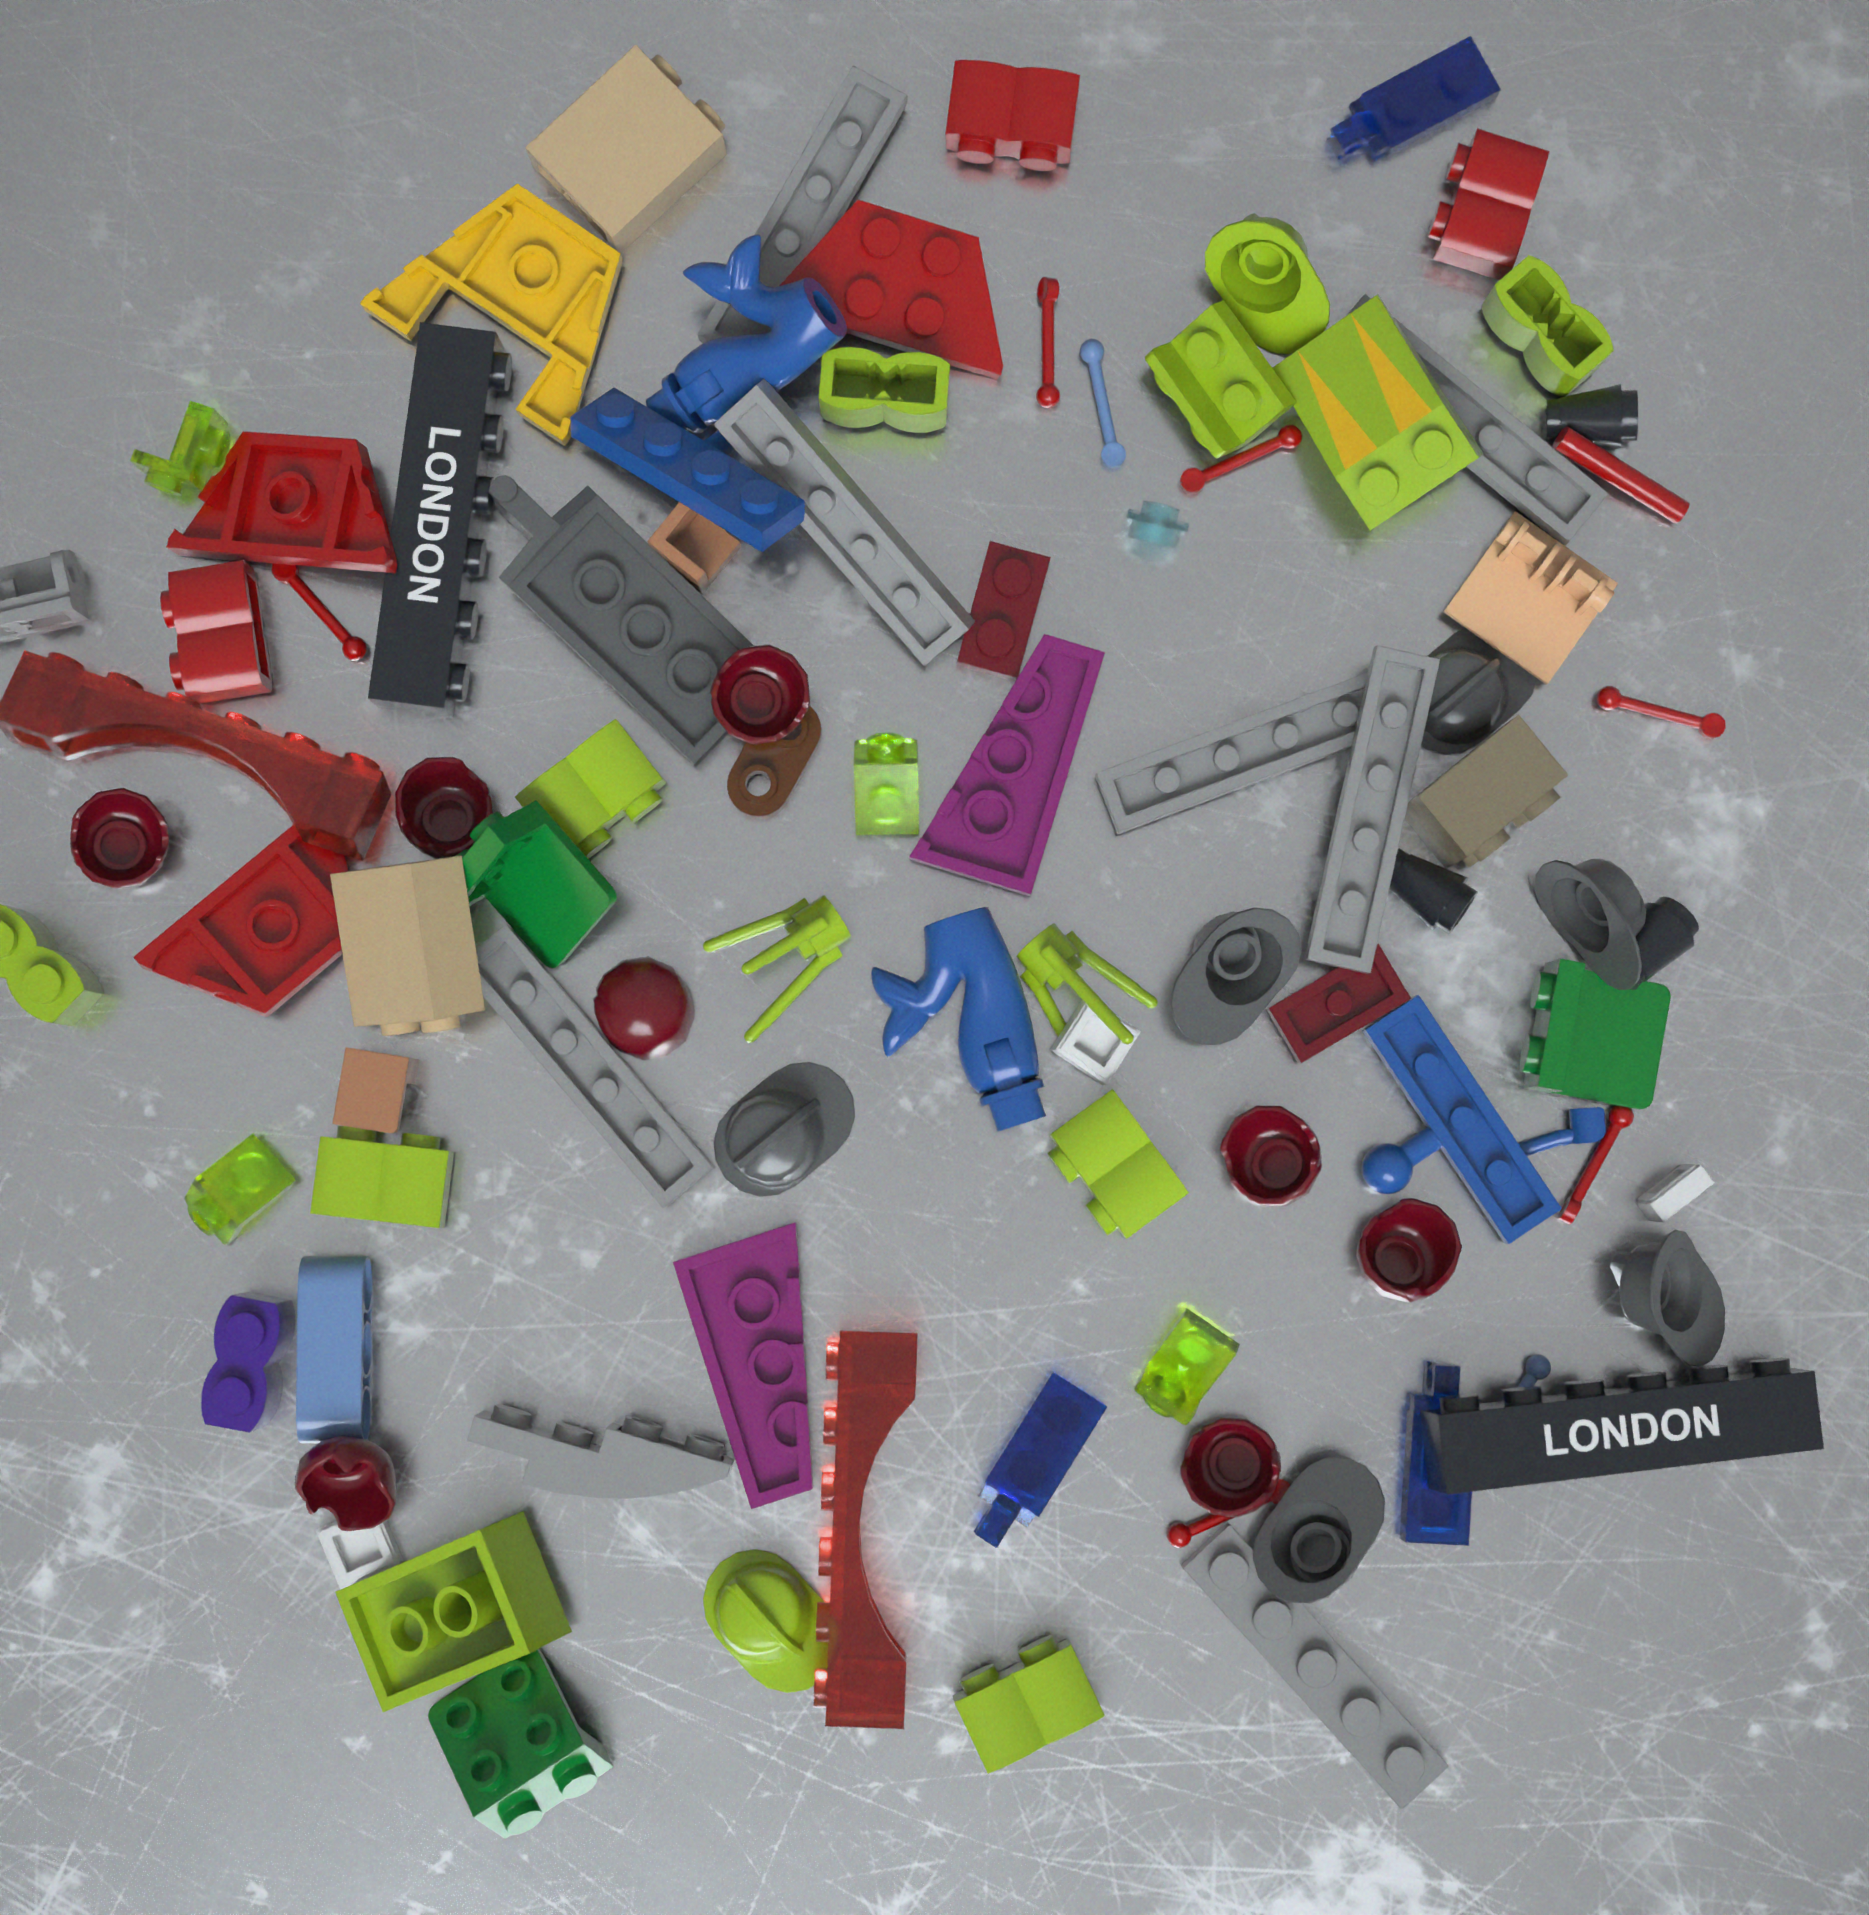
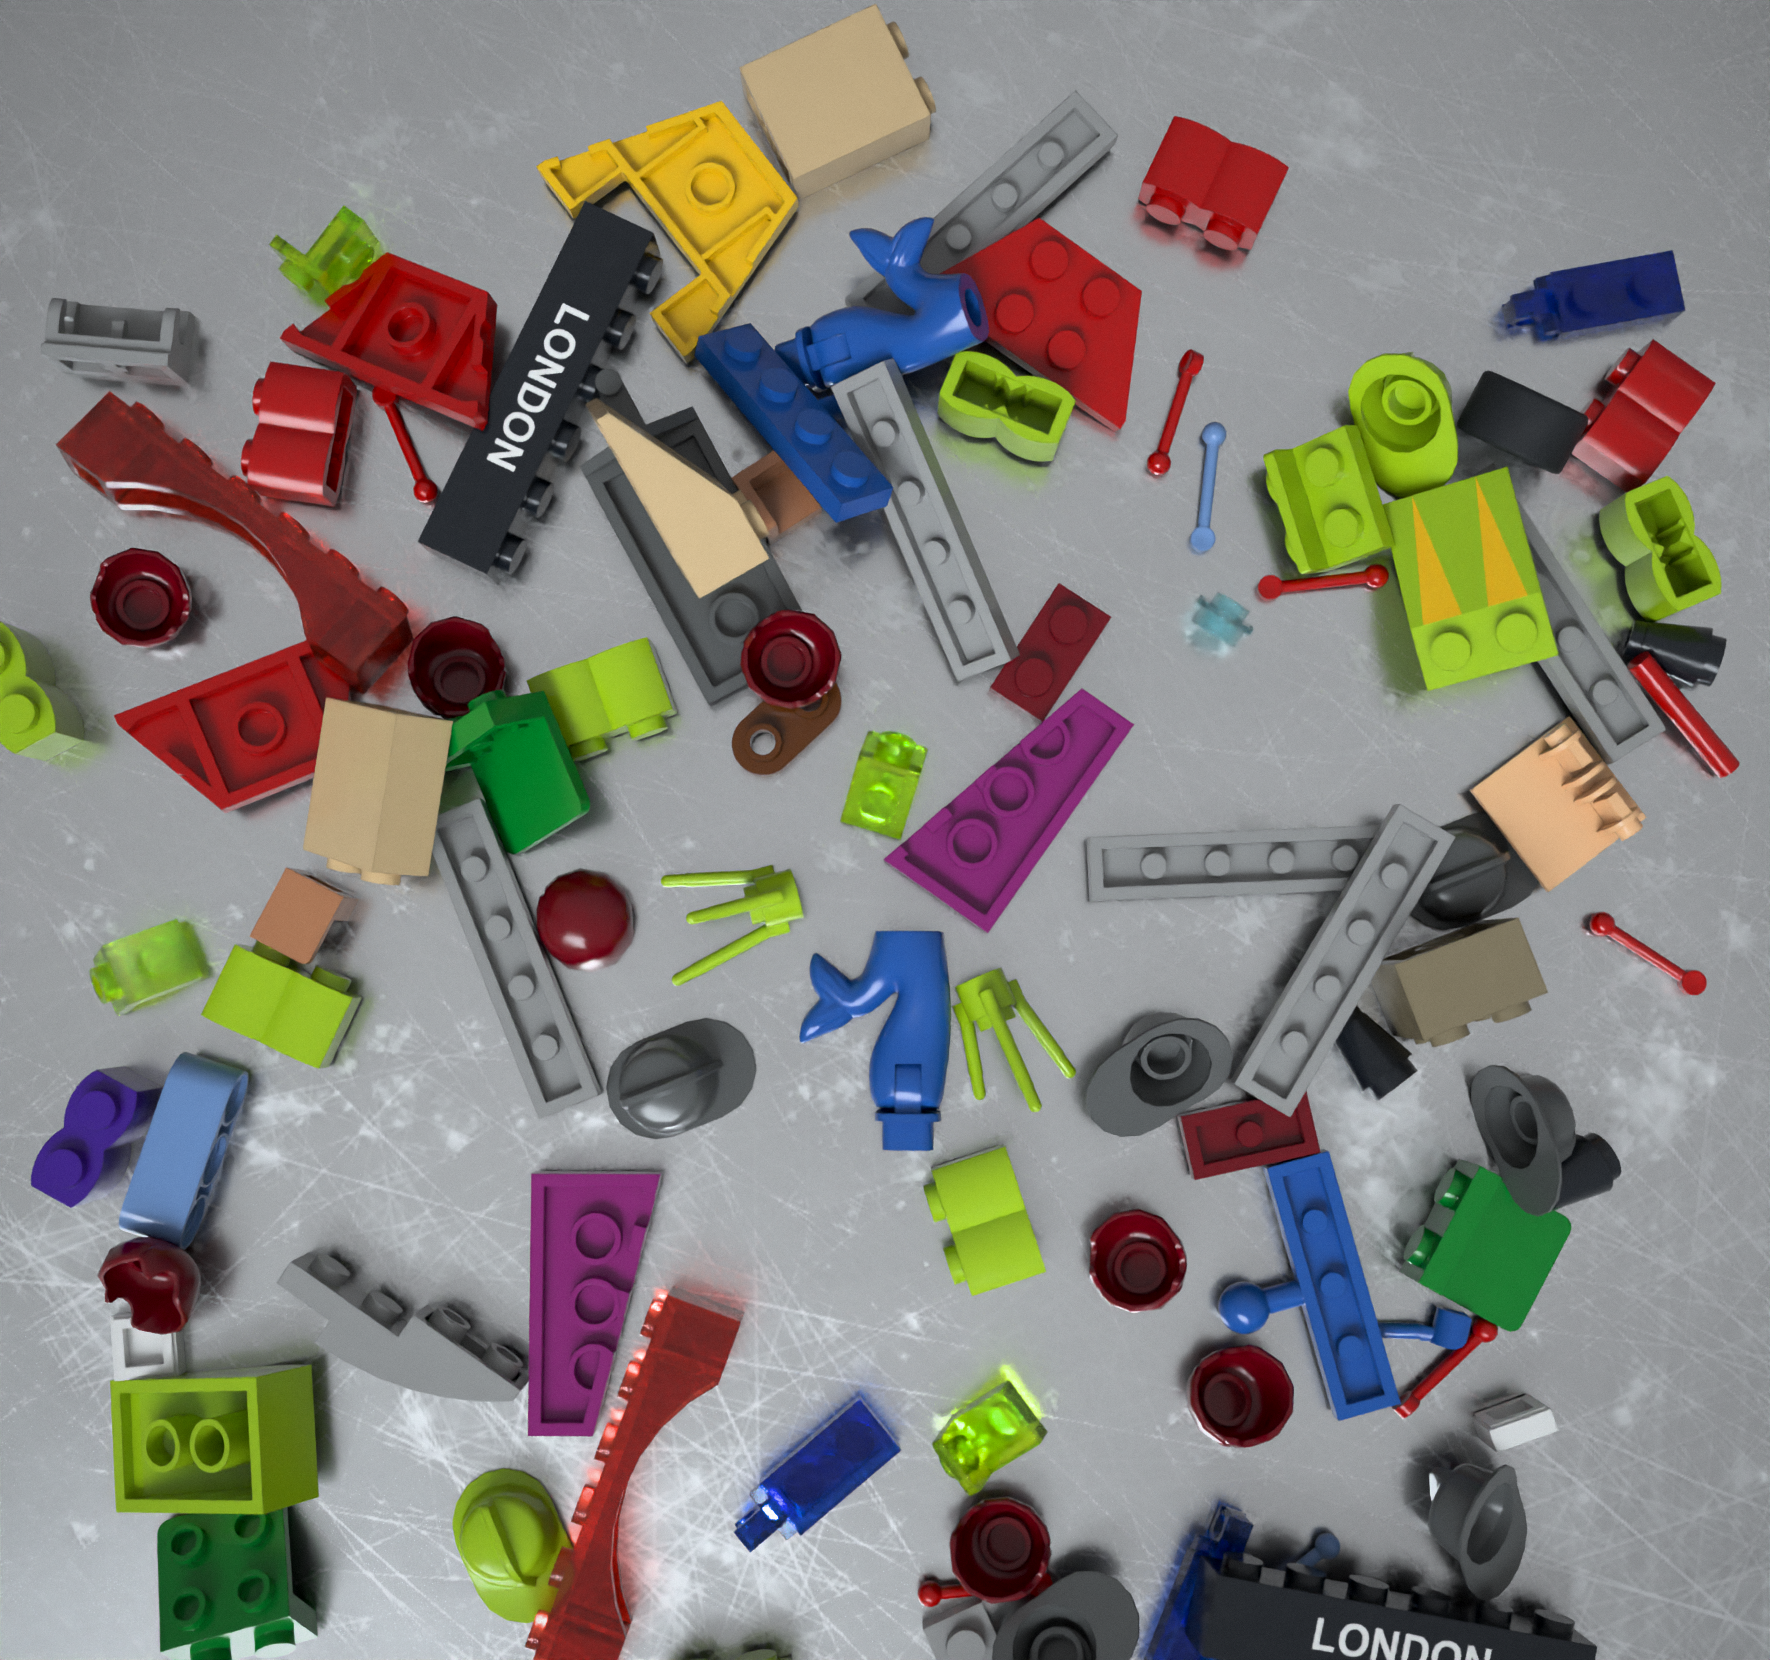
camera: 20 degrees right, 0 degrees up
white tile [1050,1000,1141,1085] -> none
none -> tan slope [585,398,770,599]
none -> black tyre [1457,370,1589,474]

